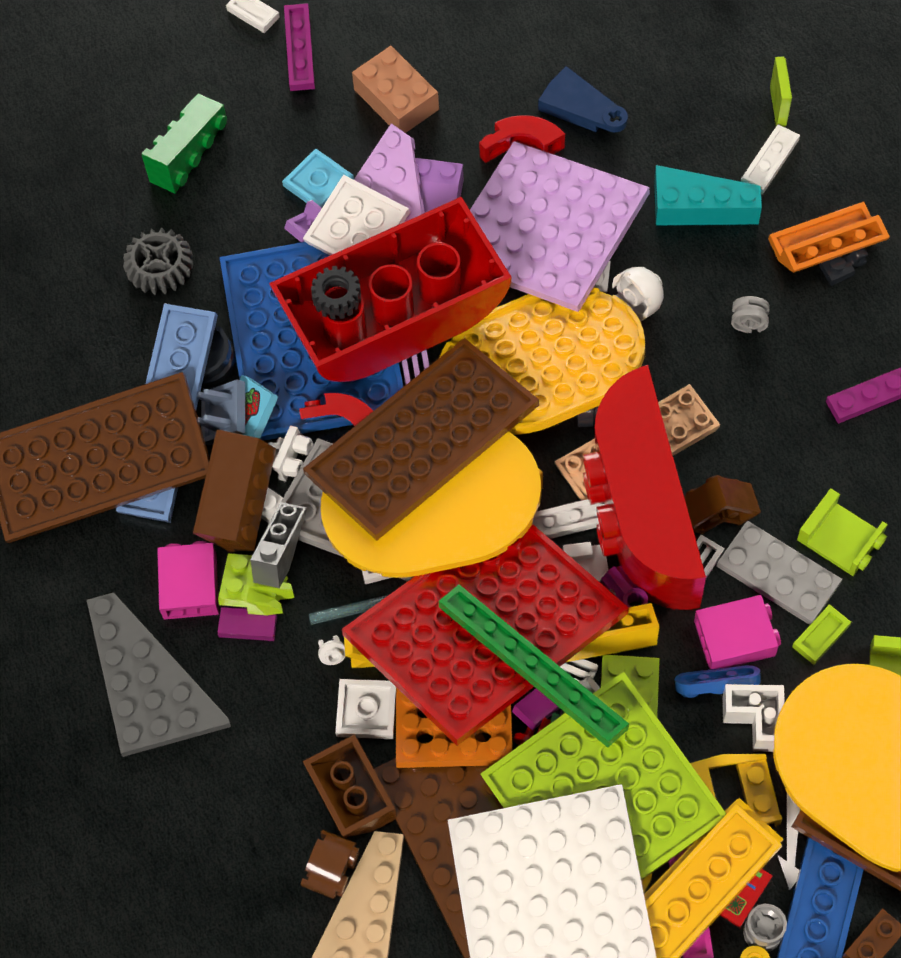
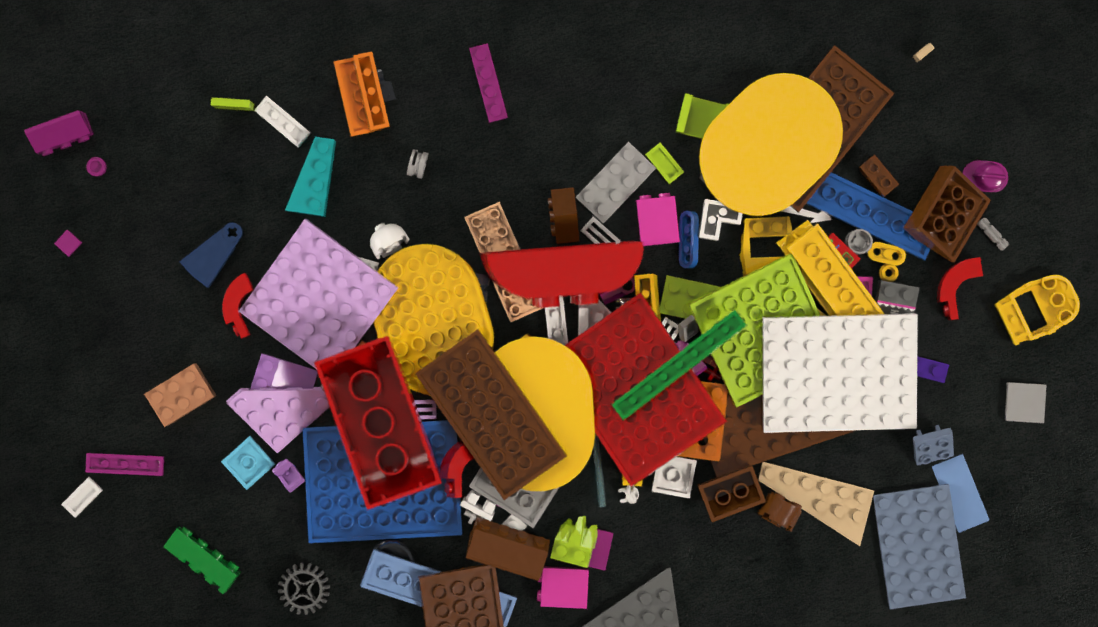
camera: 90 degrees left, 25 degrees up
sand blue plate [197,380,245,446] -> none
medium azure tile [240,375,279,439] -> none
dark grey slope [250,502,307,588] -> none
white plate [303,175,410,255] -> none
black tyre [311,266,361,319] -> none
lime panel [797,488,887,576] -> none

